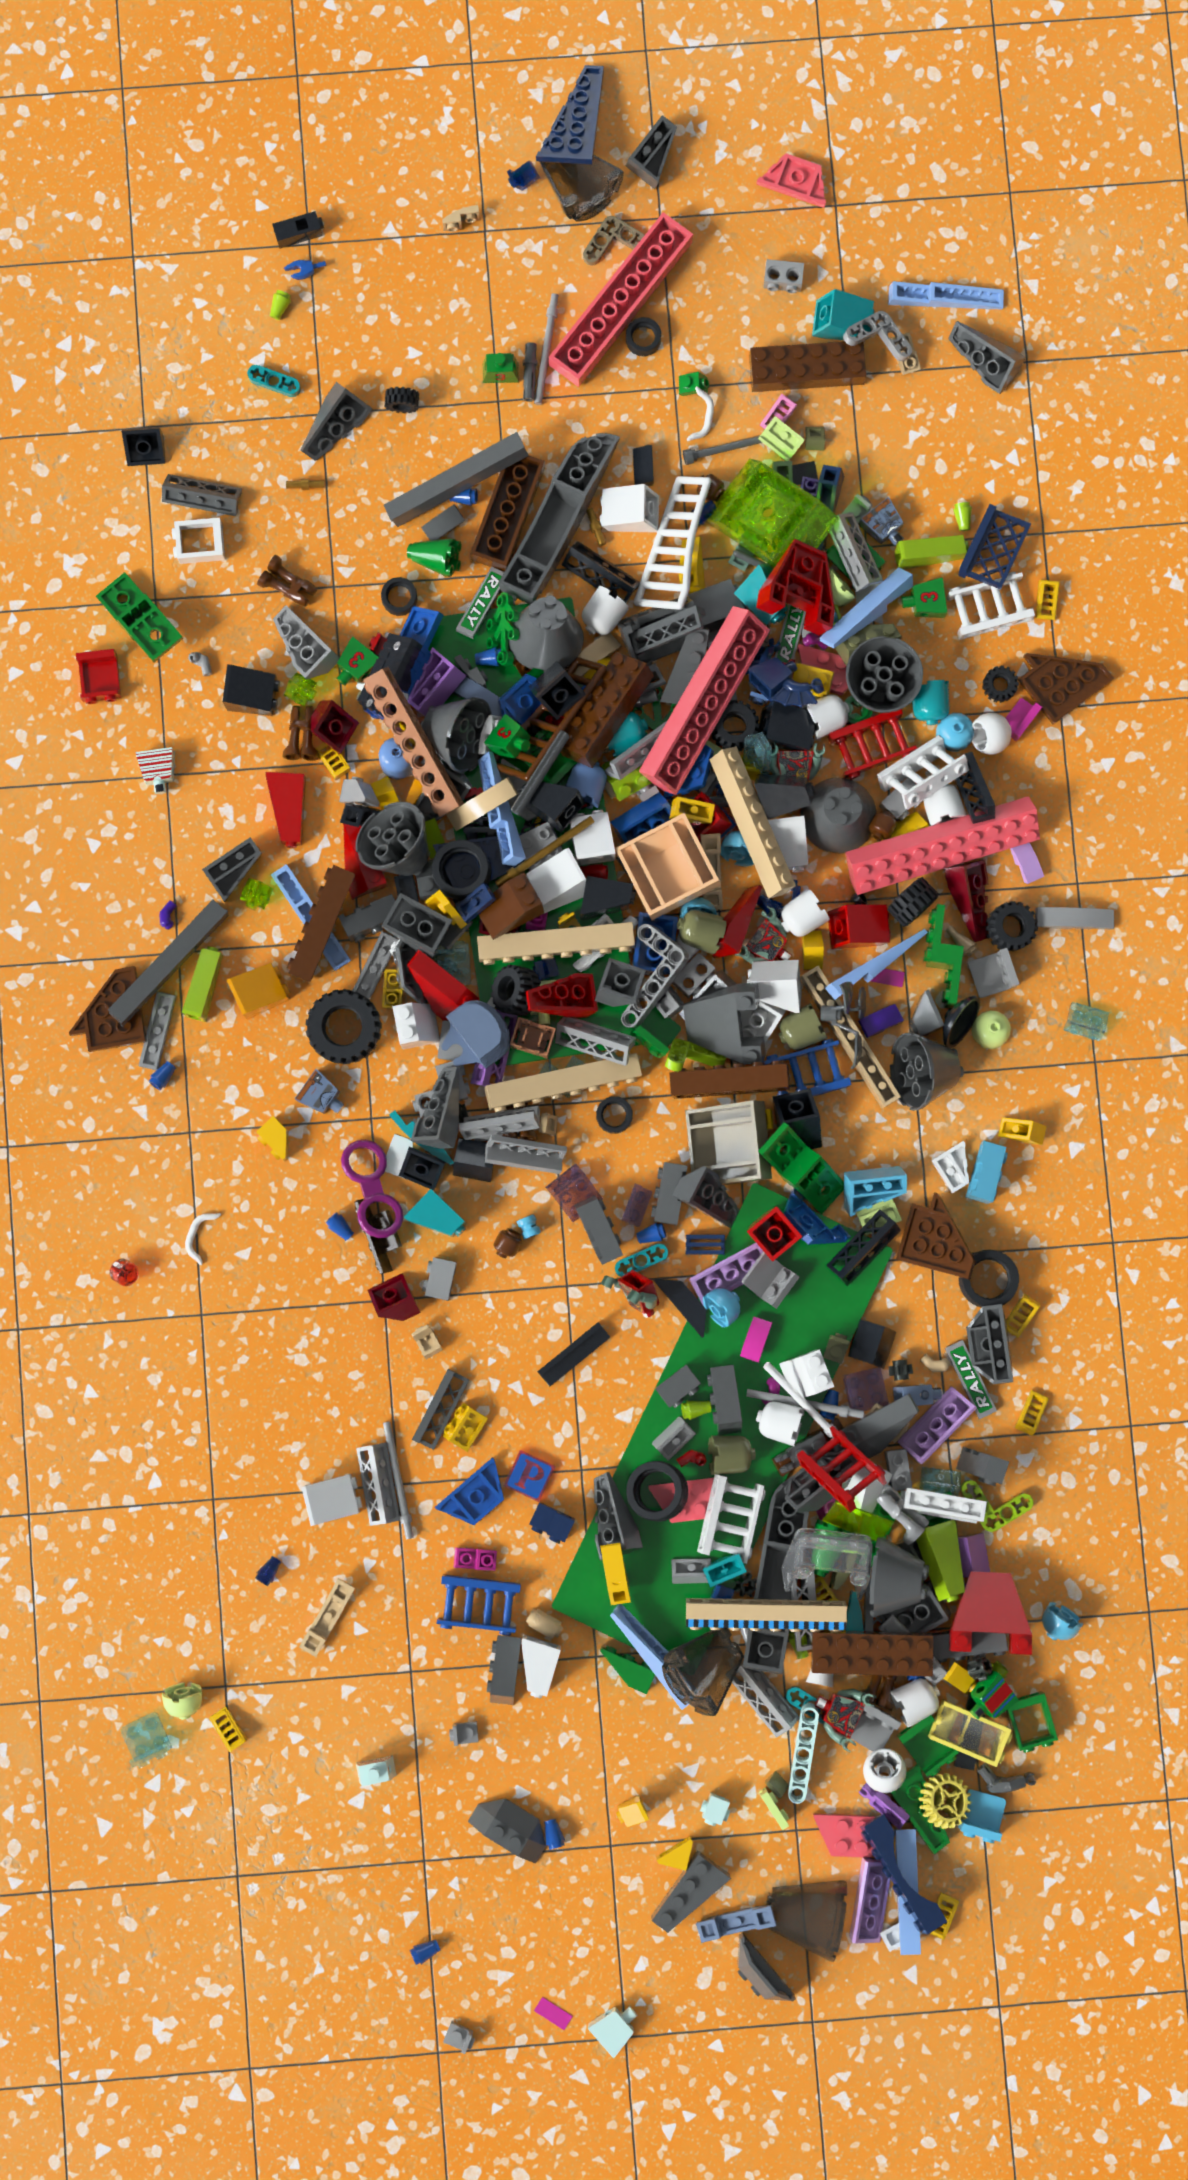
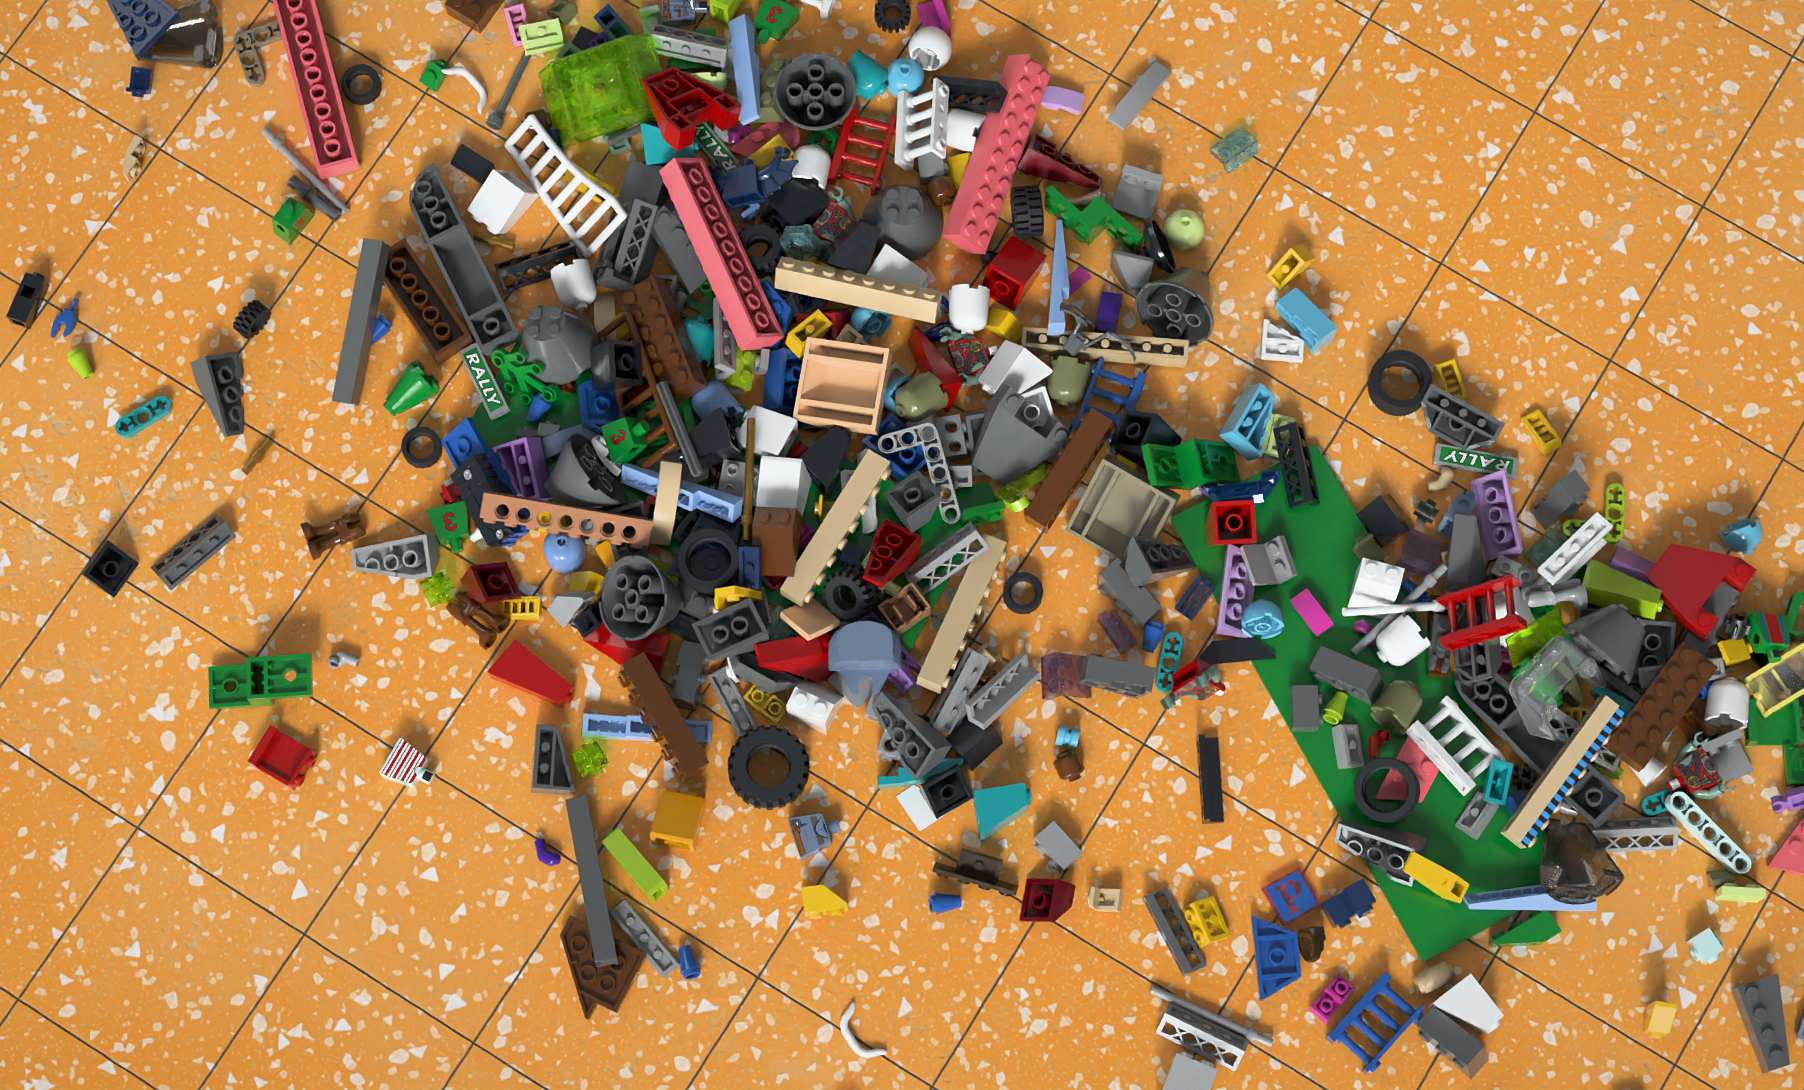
camera: 50 degrees left, 10 degrees down
white window [172,518,225,564] -> none
black slope [222,664,280,716] -> none
magenta bar [341,1140,404,1238] -> none
dark grey slope [421,504,465,541] -> none
yellow slope [656,1836,693,1871] -> none
white wheel [863,1748,907,1793] -> none
reddish brown wing [896,1192,975,1280] -> none
black tyre [985,901,1038,952] -> none
none -> light nougat tile [780,598,840,641]
none -> dark brown rock [1297,926,1326,963]

